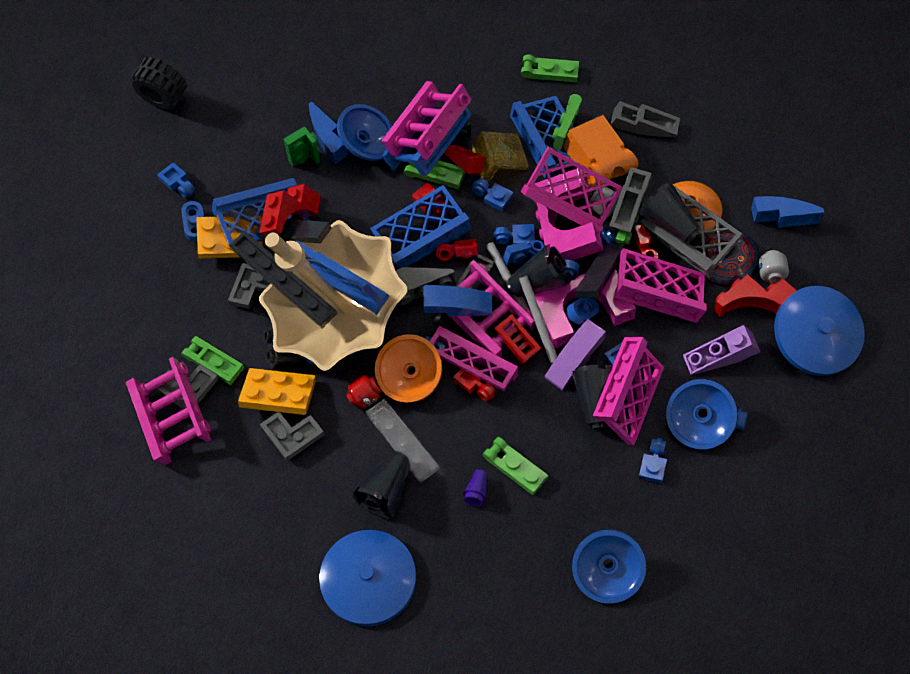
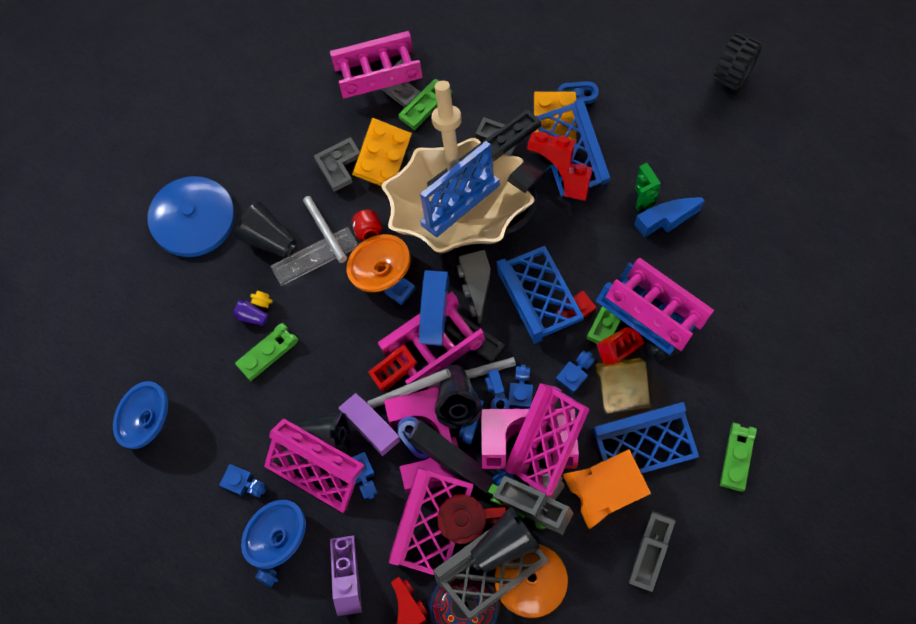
camera: 95 degrees right, 5 degrees up
blue plate [157,162,195,198] -> none
blue dish [337,104,392,161] -> none
dark pink fence [430,326,518,391] -> none
red plate [436,239,478,261] -> none
red plate [453,363,496,402] -> none
bright green plate [552,94,582,151] -> none
none -> yellow plate [250,291,273,308]
none -> light grey bar [303,196,347,263]
none -> dark red tile [437,494,486,544]

